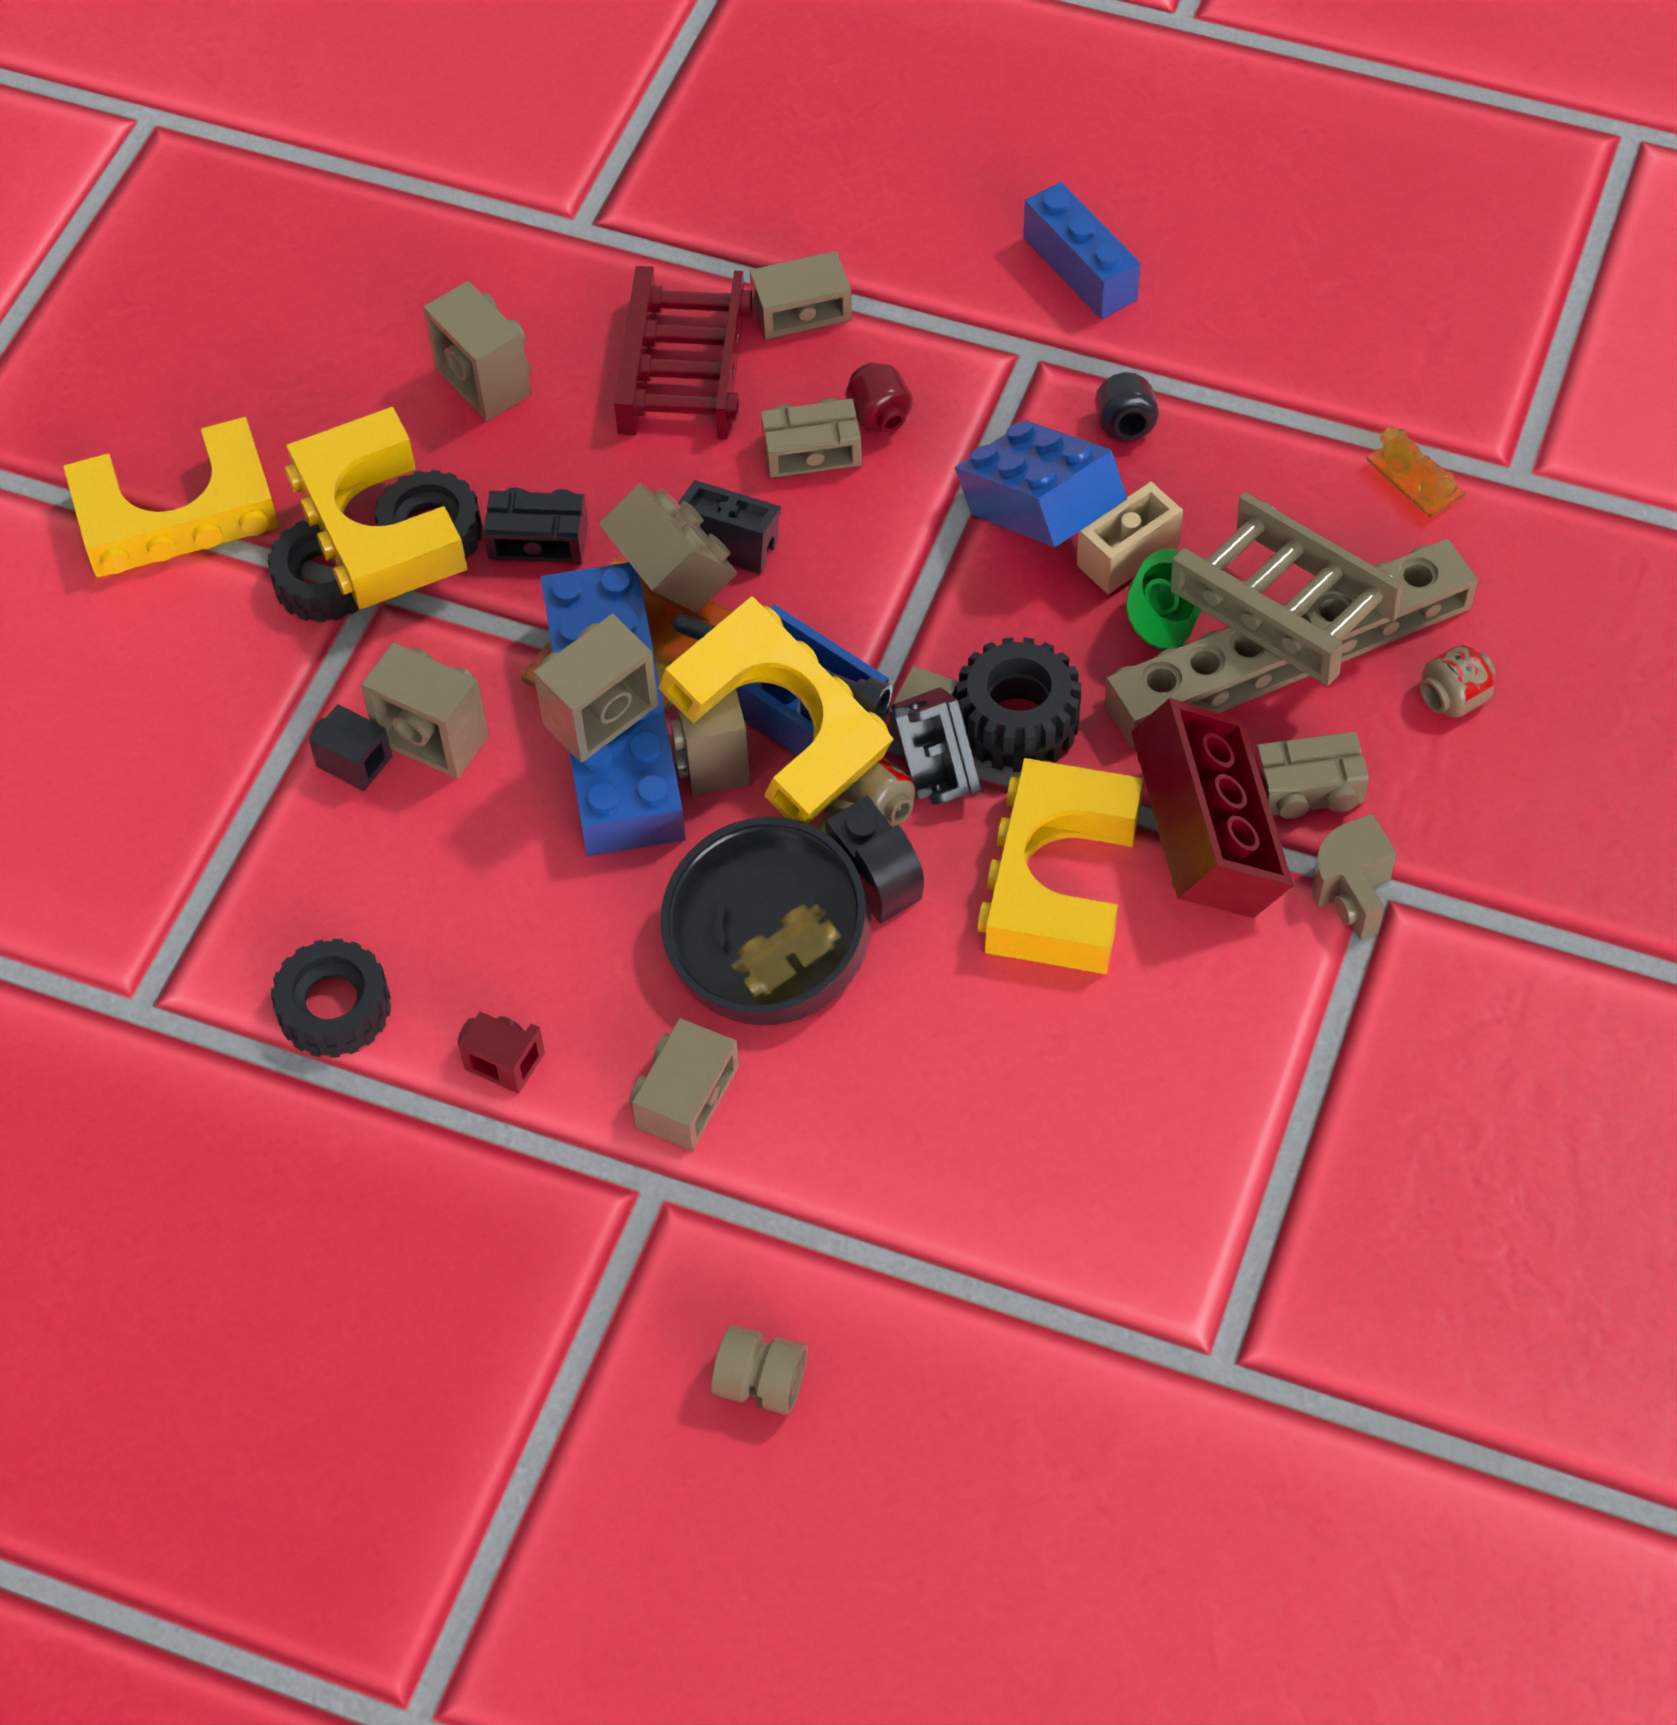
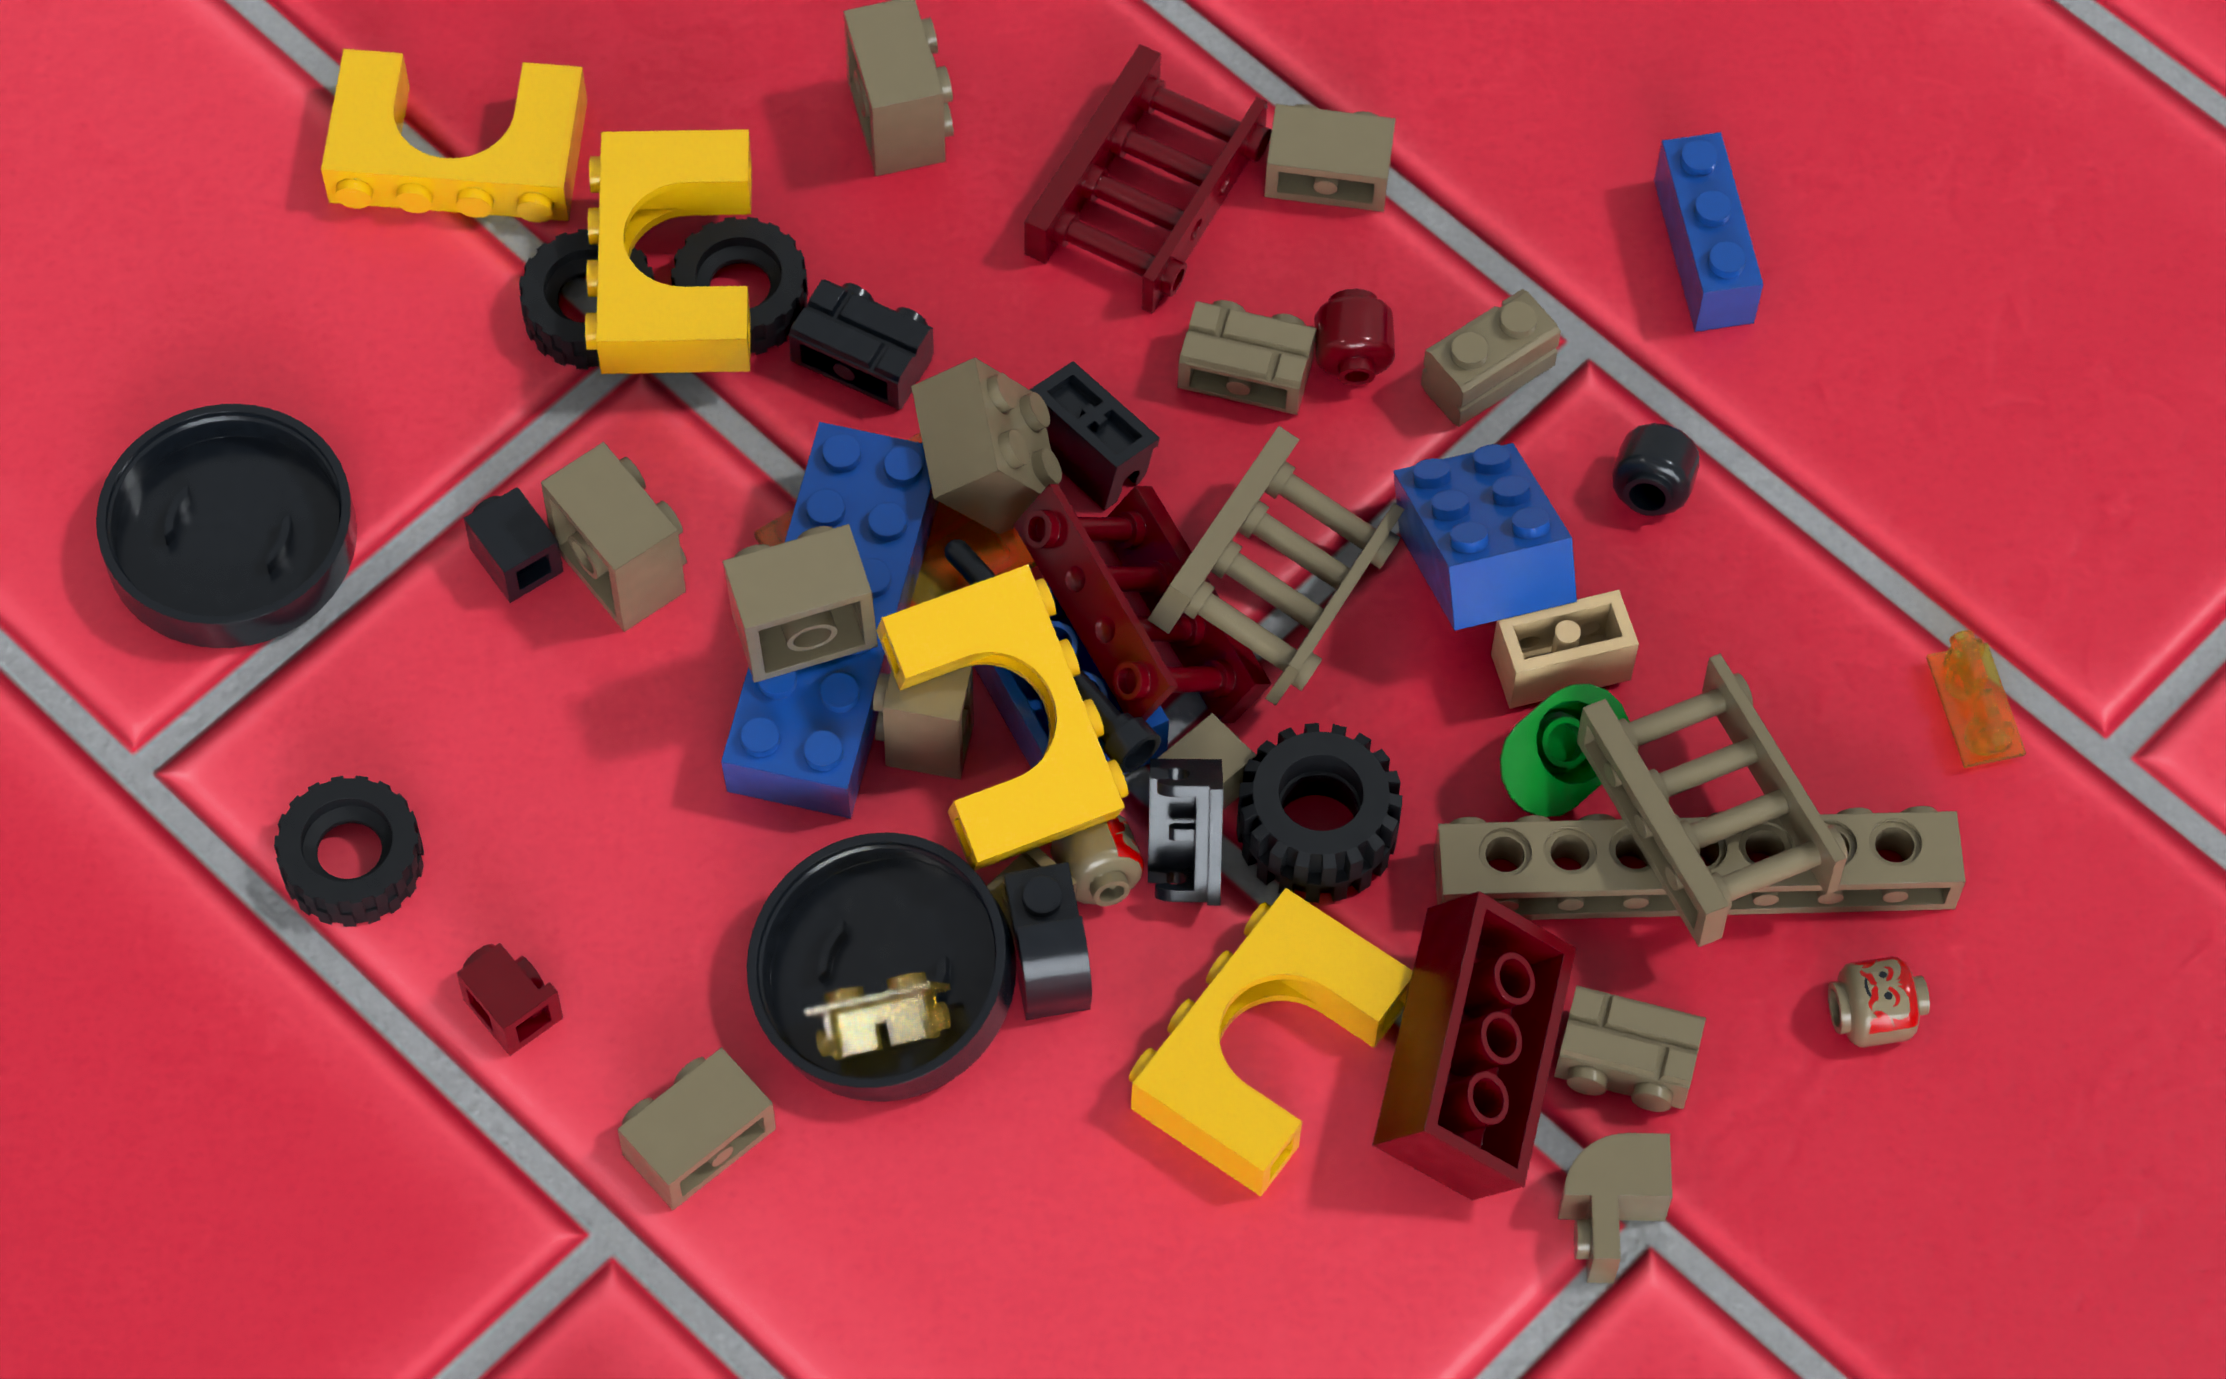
camera: 20 degrees right, 5 degrees up
none -> black brick [96,404,357,648]
none -> dark red fence [1013,484,1272,723]
none -> dark tan fence [1147,426,1405,705]
none -> dark tan brick [1421,289,1561,427]

